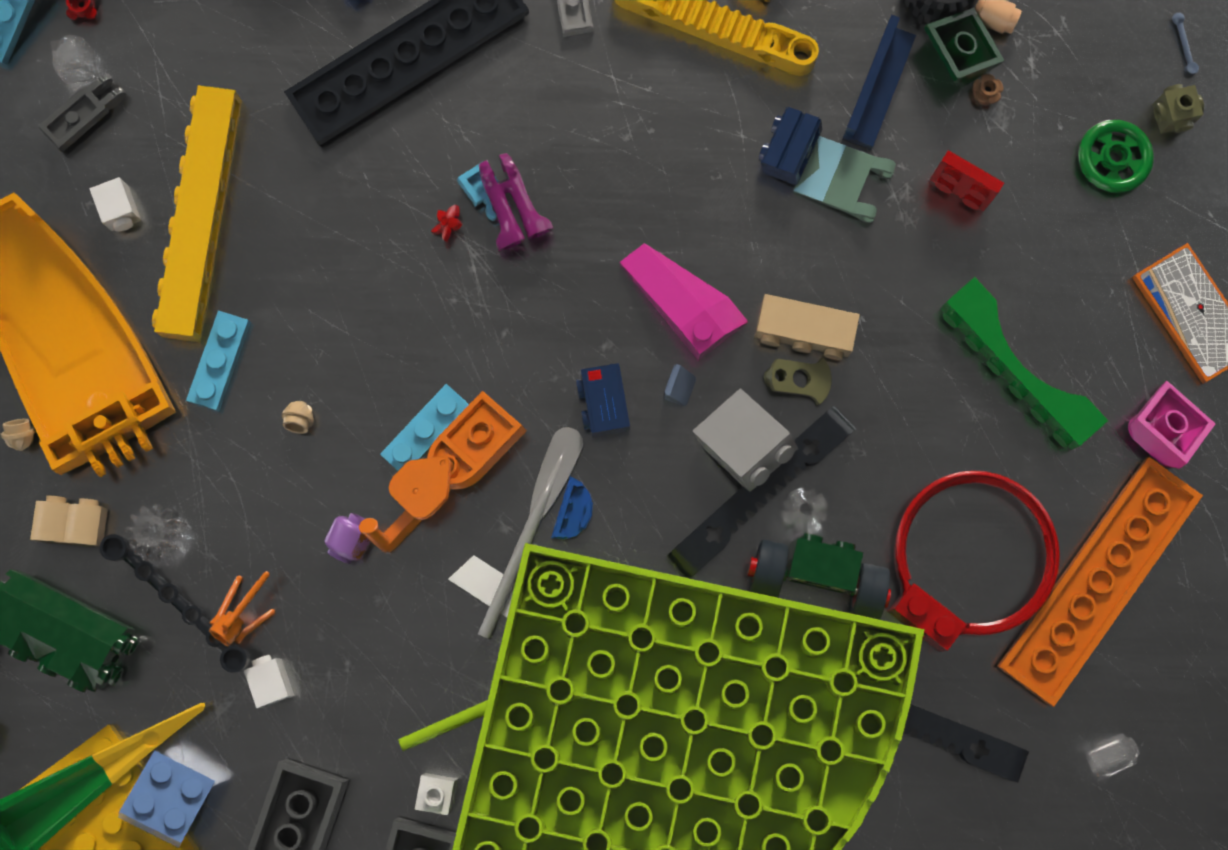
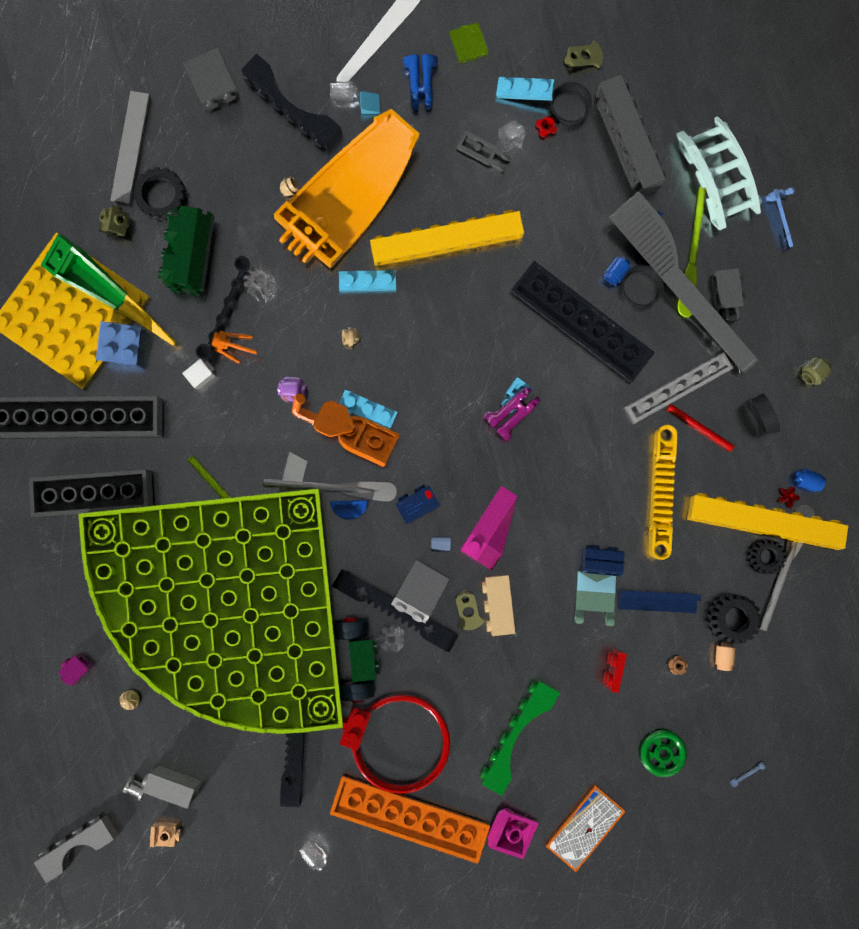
camera: 65 degrees right, 5 degrees up
tan brick [30,495,108,548] -> none
white brick [89,177,141,232] -> none
white brick [415,773,458,815] -> none
red plant [431,204,462,242] -> none
dark green slope [924,8,1005,88] -> none
olive brick [1152,84,1204,134] -> none

